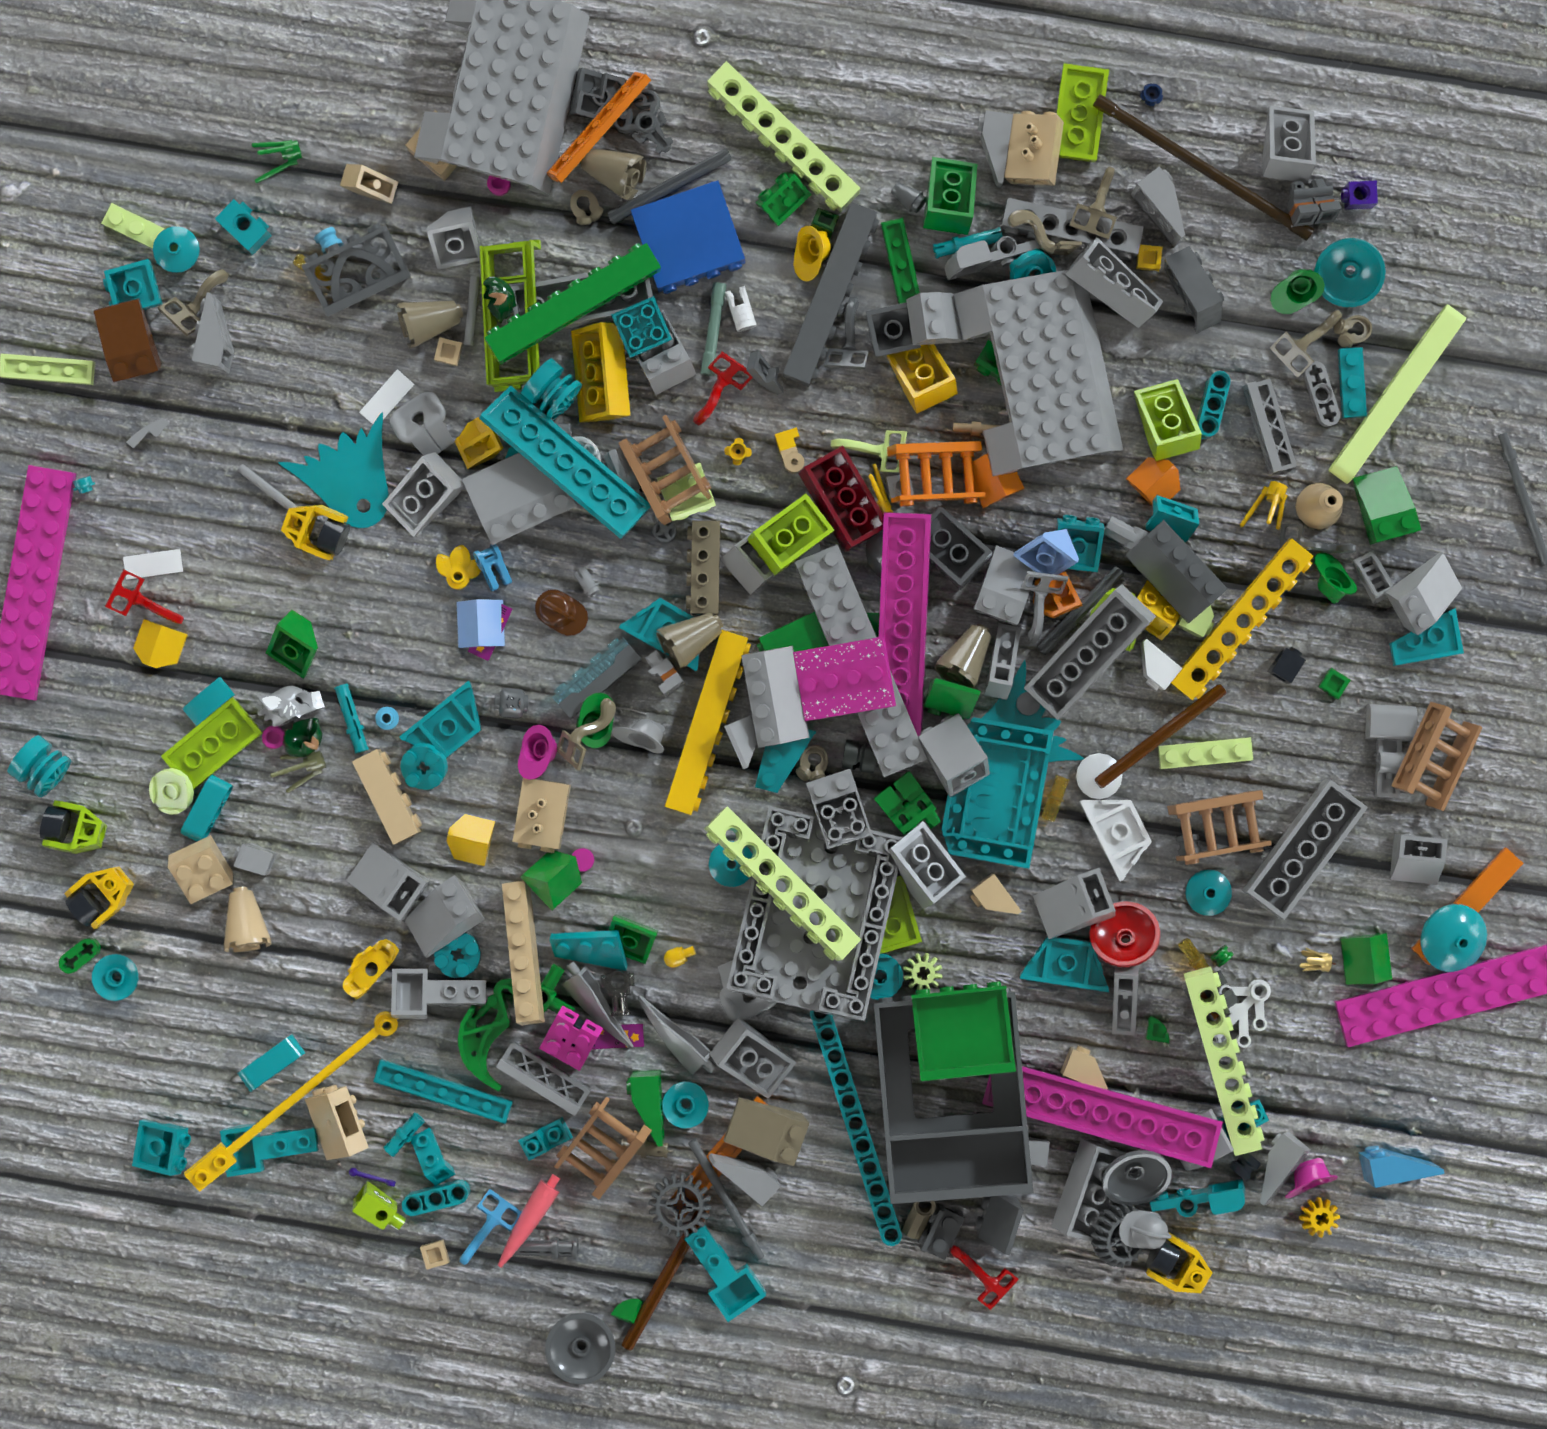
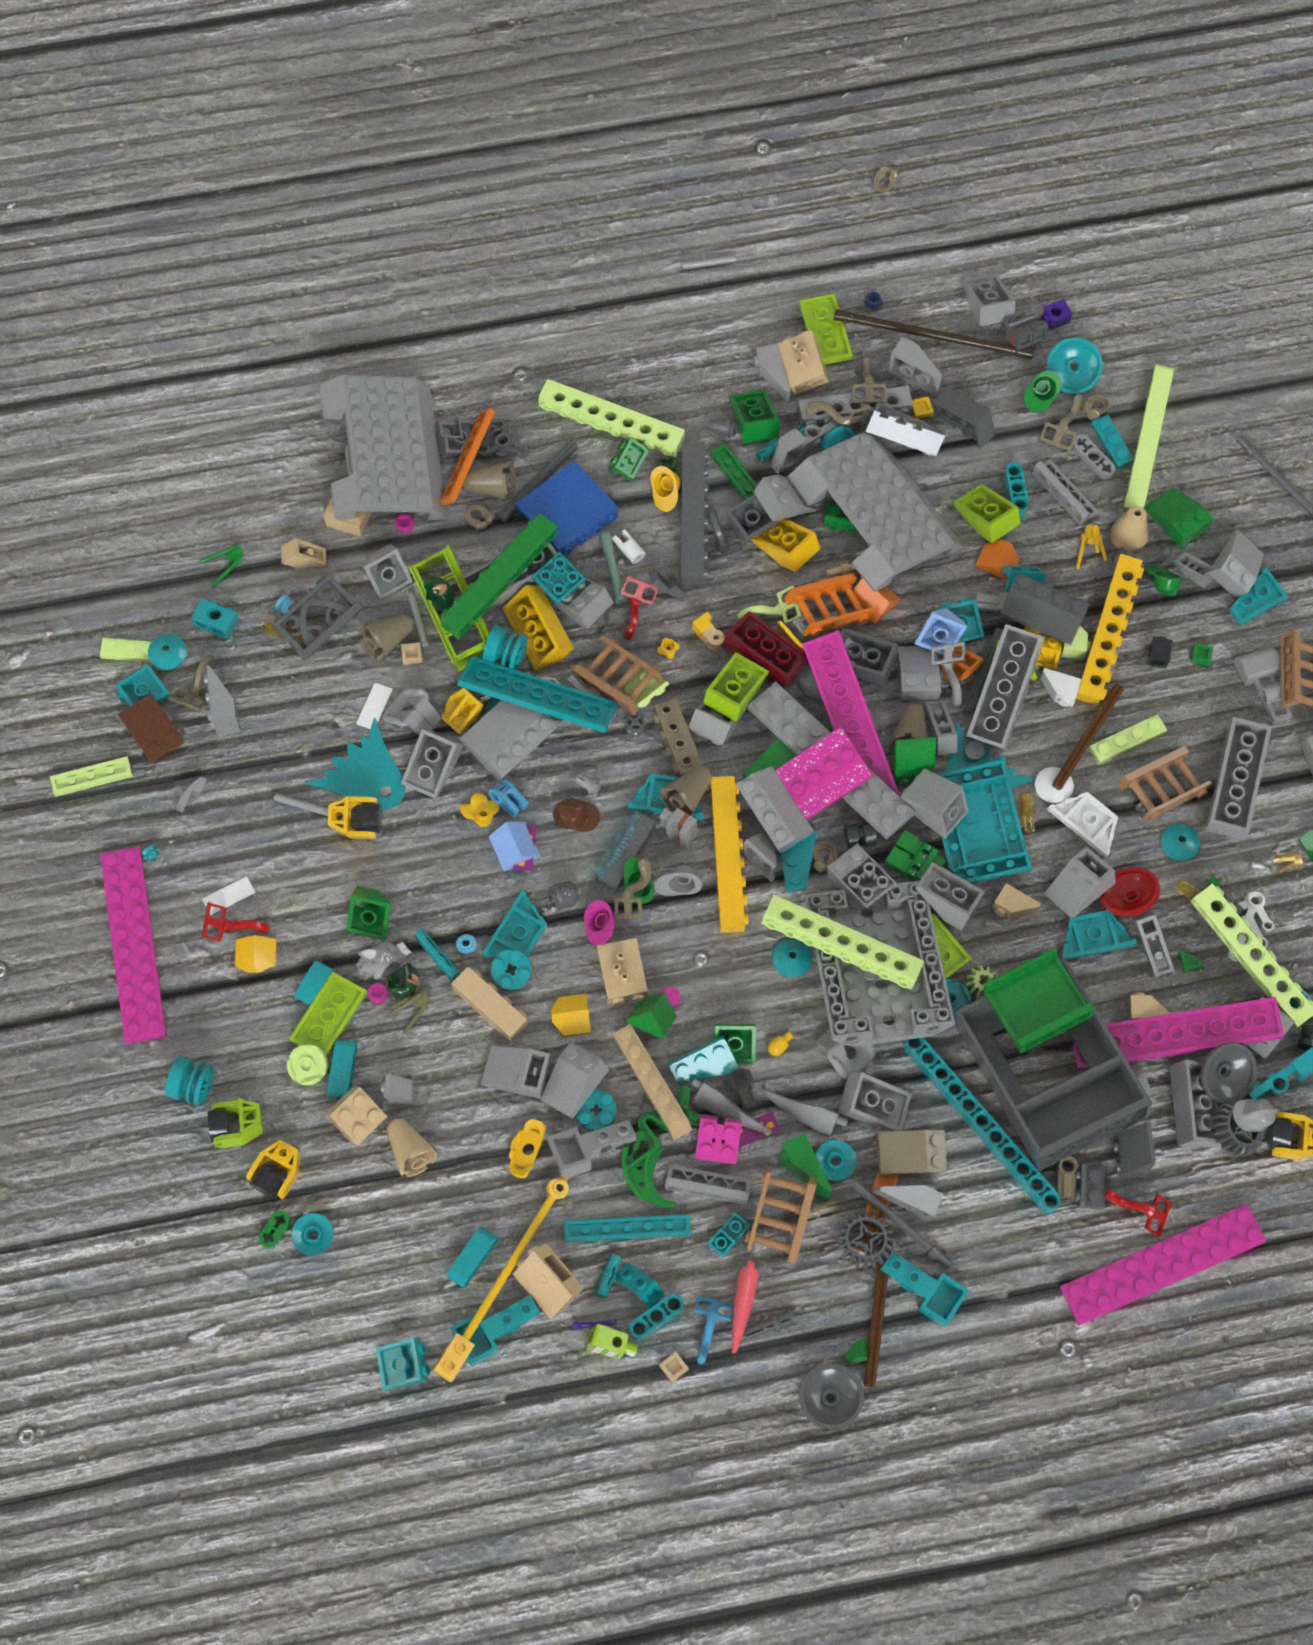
camera: 20 degrees left, 20 degrees down
none -> dark pink plate [1059,1204,1267,1326]

